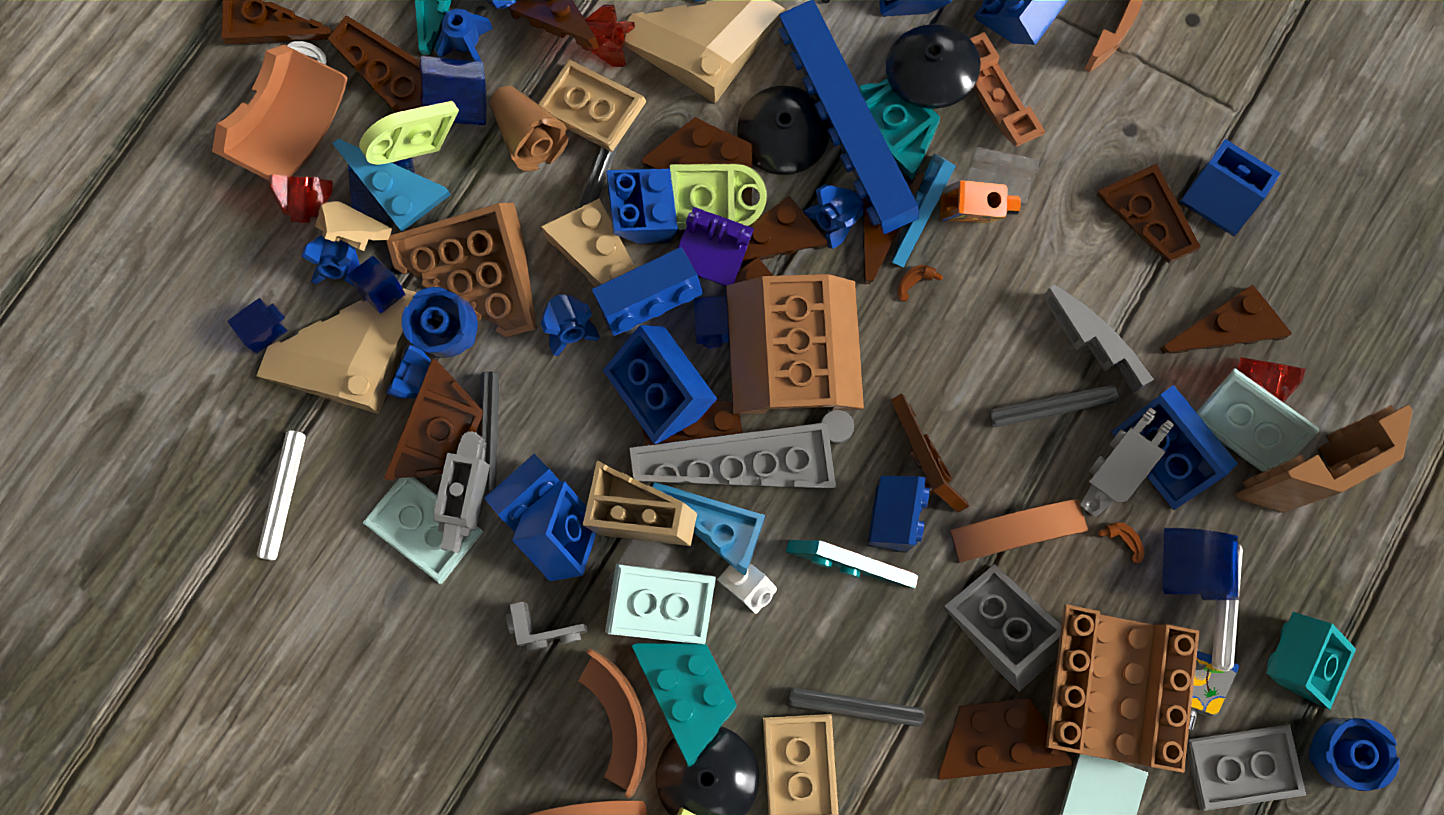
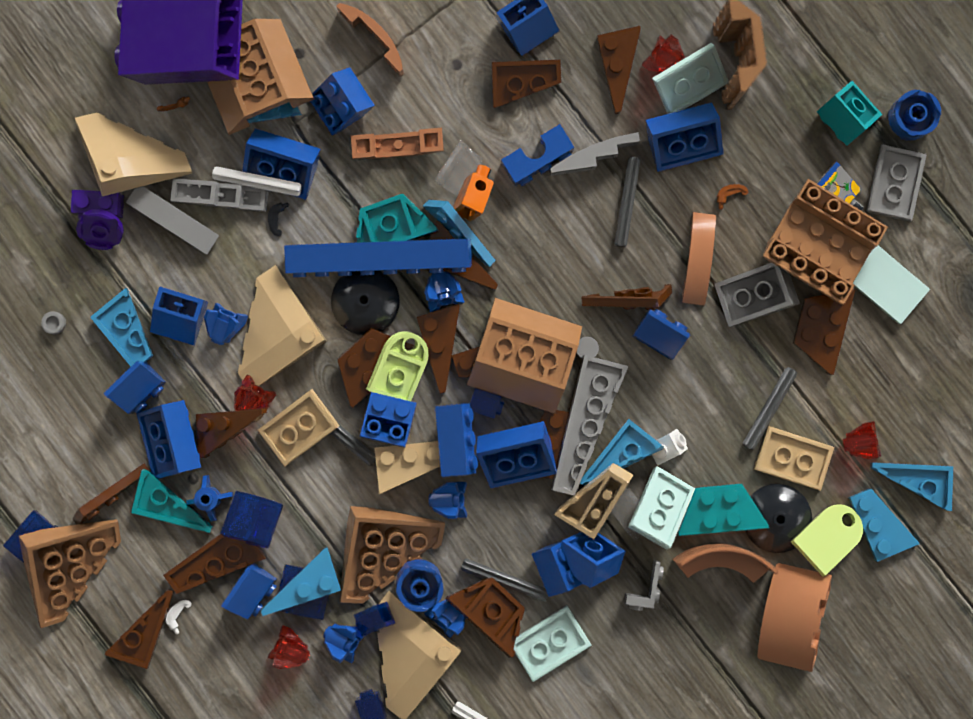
camera: 70 degrees left, 10 degrees up
nougat panel [212,45,347,184] -> none
tan slope [315,201,393,251] -> none
yellowish green tile [359,101,459,165] -> none
light grey hinge [434,431,490,553] -> none
medium nougat cone [490,86,569,171] -> none
dark purple hinge [678,207,754,286] -> none
wing [786,540,918,588] -> none
black dish [886,24,981,109] -> none
dark orange piece [897,265,943,302] -> none
light grey hinge [1080,408,1174,517] -> none
clear blue slope [1162,528,1239,600] -> none
white axle [1212,543,1243,671] -> none
none -> blue slope [221,563,277,619]
none -> blue arch [501,124,574,186]

